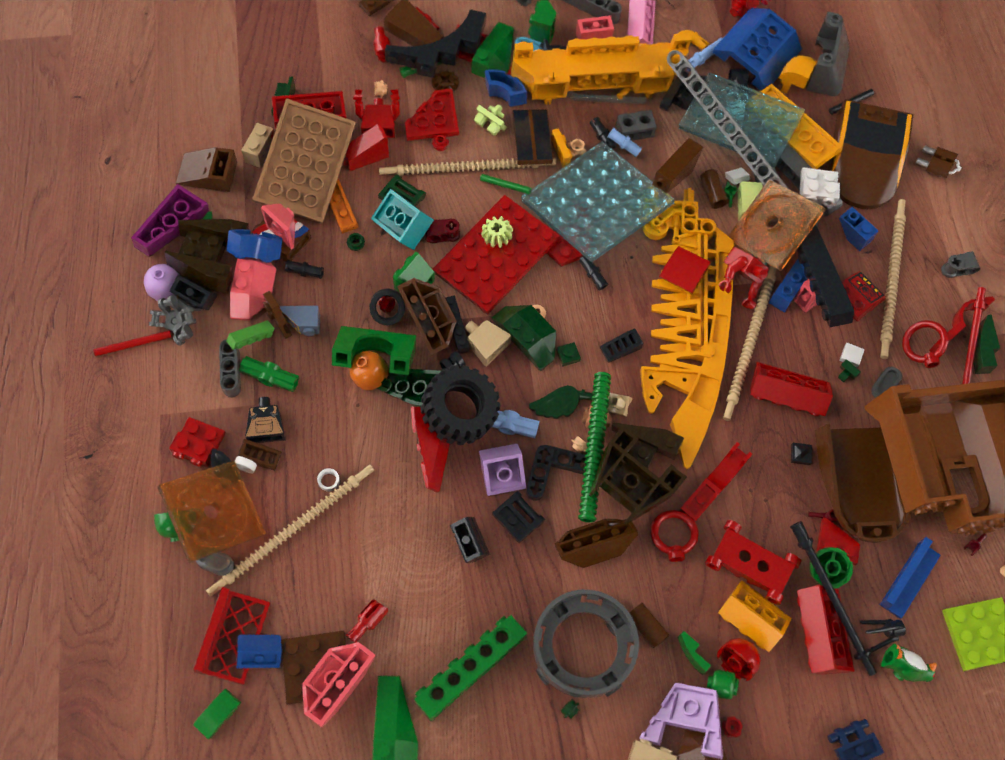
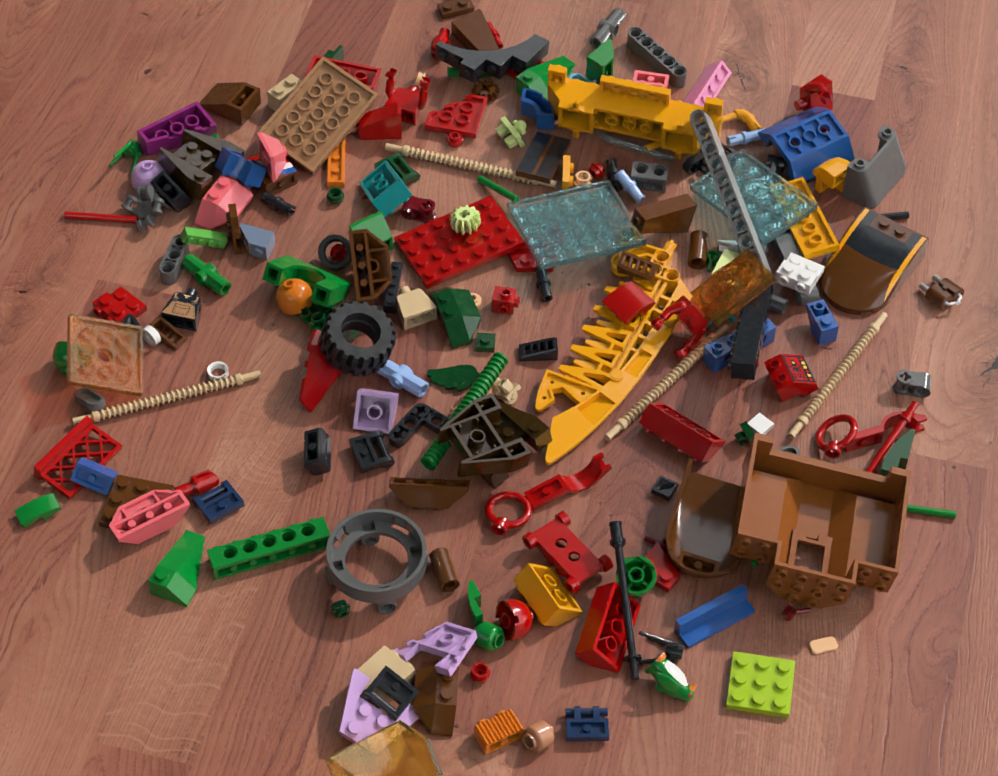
camera: 25 degrees right, 15 degrees down
none -> green plant [109,139,142,177]
none -> dark blue plate [192,480,245,525]
none -> red brick [491,286,520,315]
none -> red plate [588,163,605,180]
none -> reddish brown slope [617,251,659,282]

